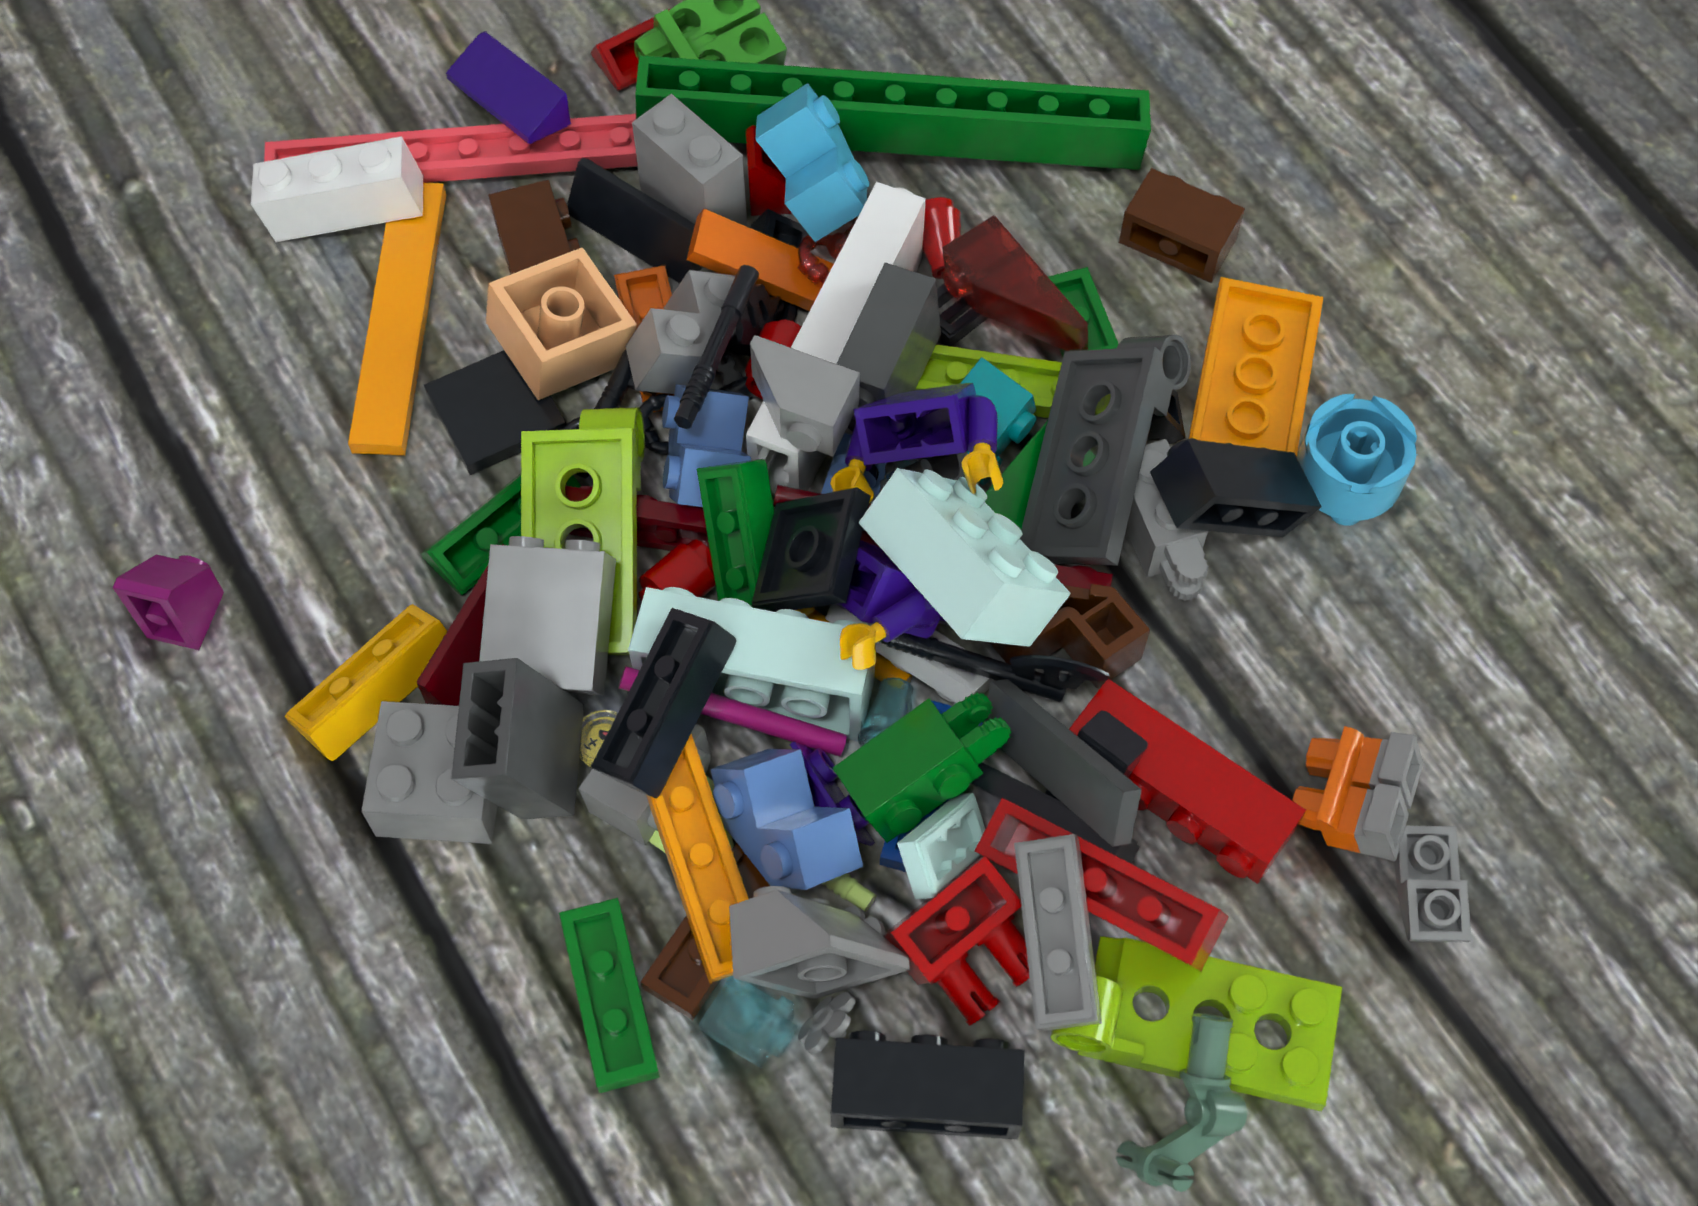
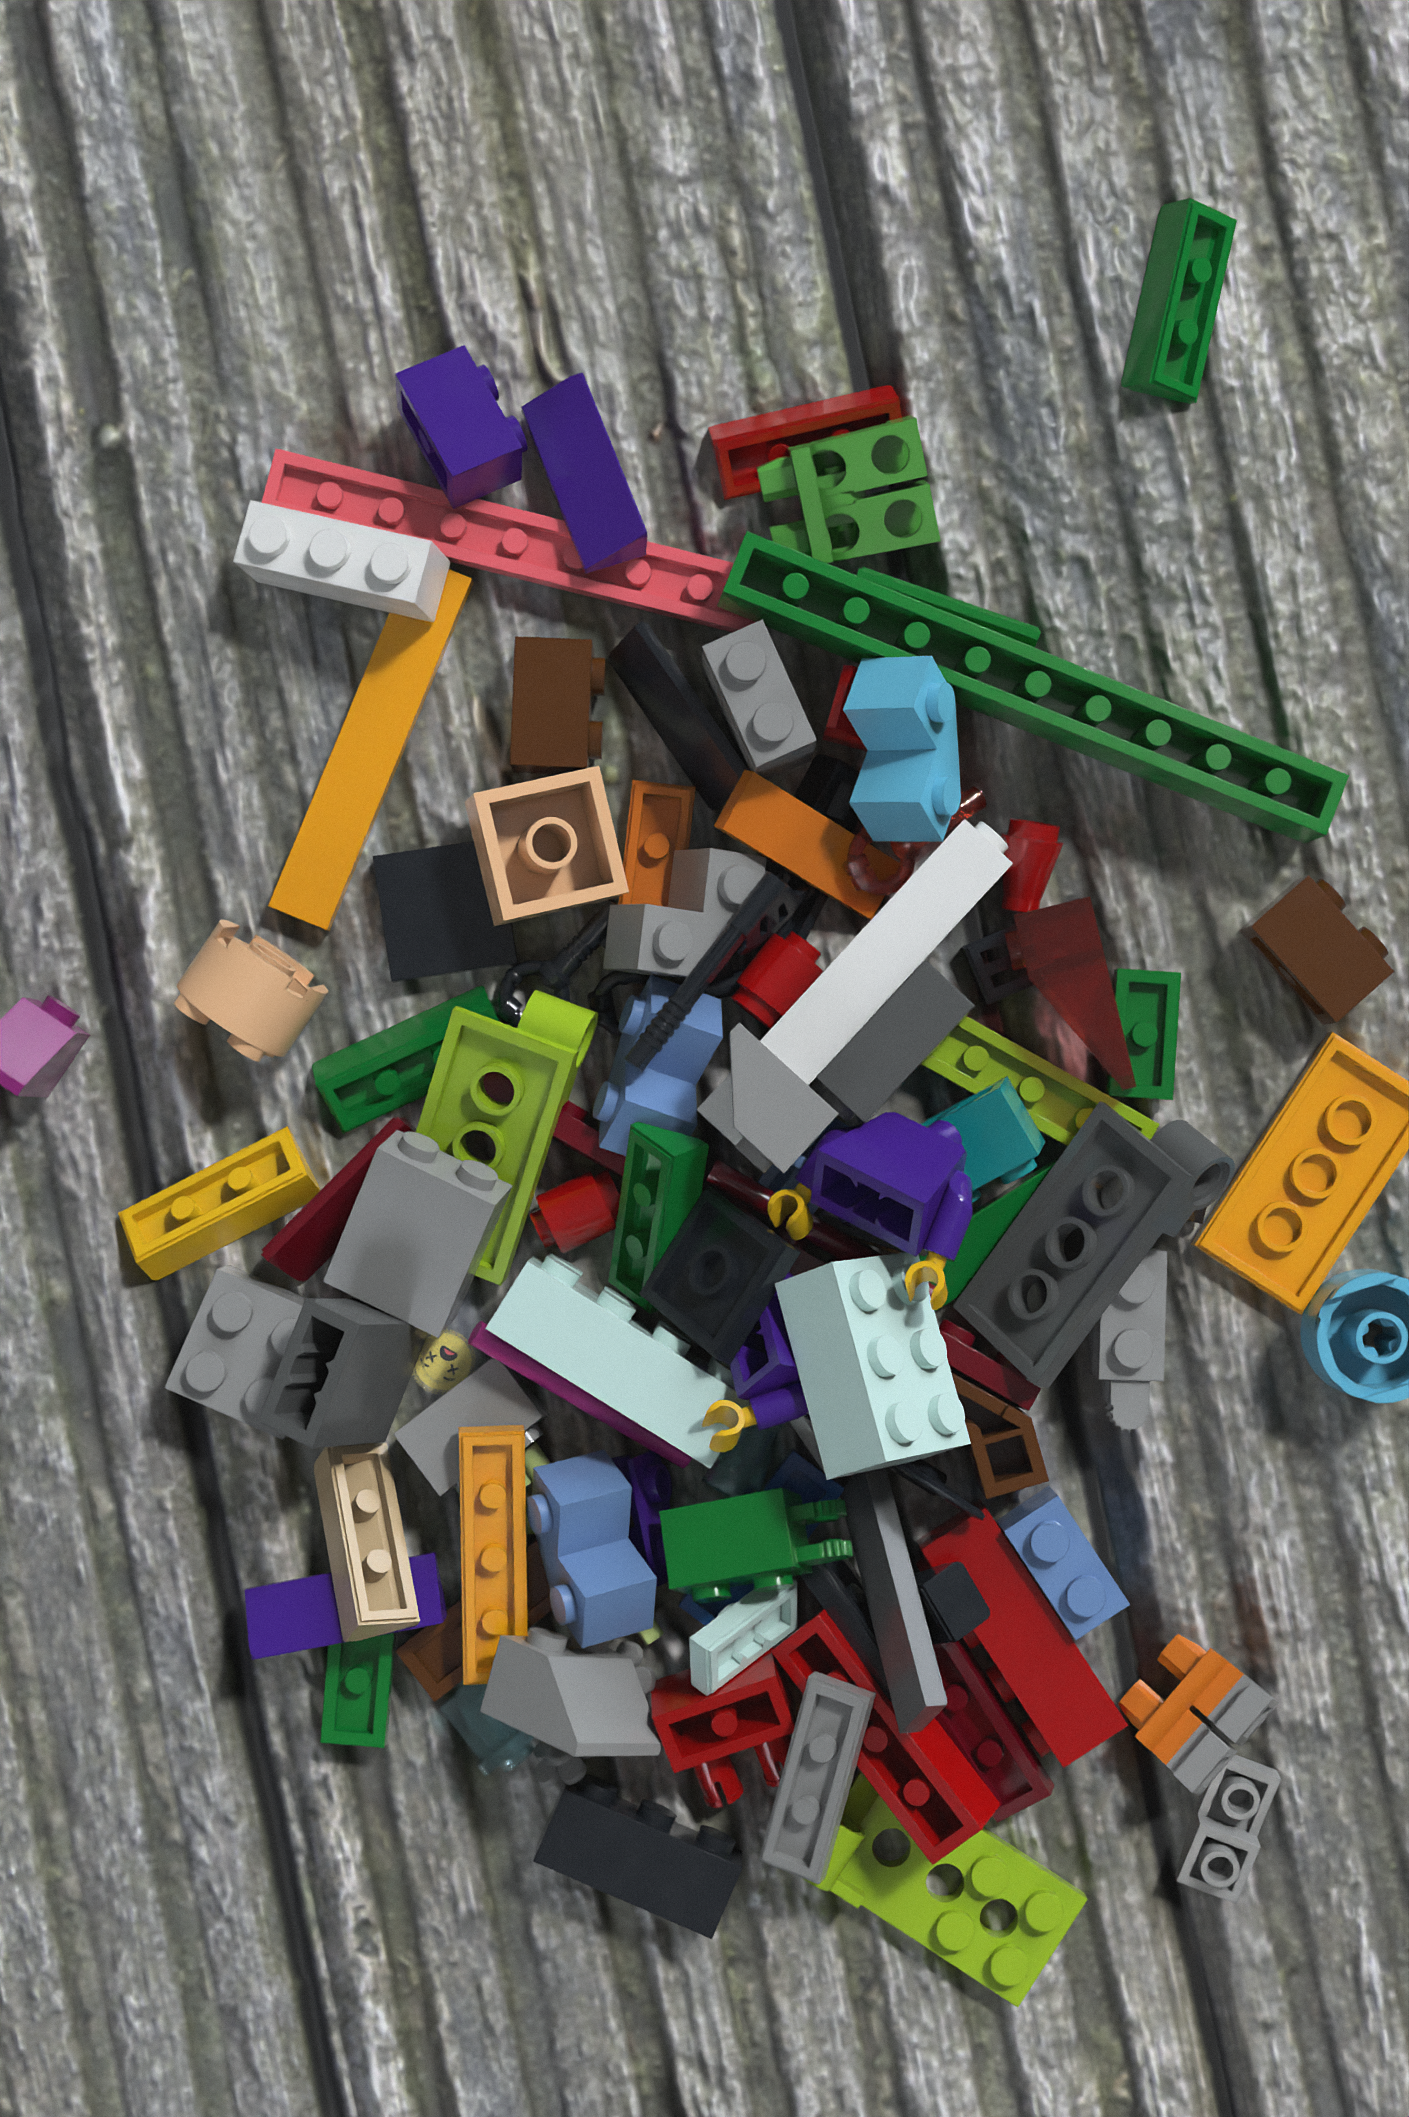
camera: 20 degrees right, 25 degrees up
black slope [590,608,736,798] -> none
sand green pin [1116,1013,1247,1192] -> none
black brick [1150,438,1322,537] -> none
none -> light nougat brick [174,920,328,1062]
none -> dark purple slope [244,1552,447,1660]
none -> tan slope [314,1443,420,1642]
none -> dark purple brick [395,345,528,509]
none -> dark red plate [933,1638,1055,1823]
none -> medium blue brick [996,1486,1130,1640]

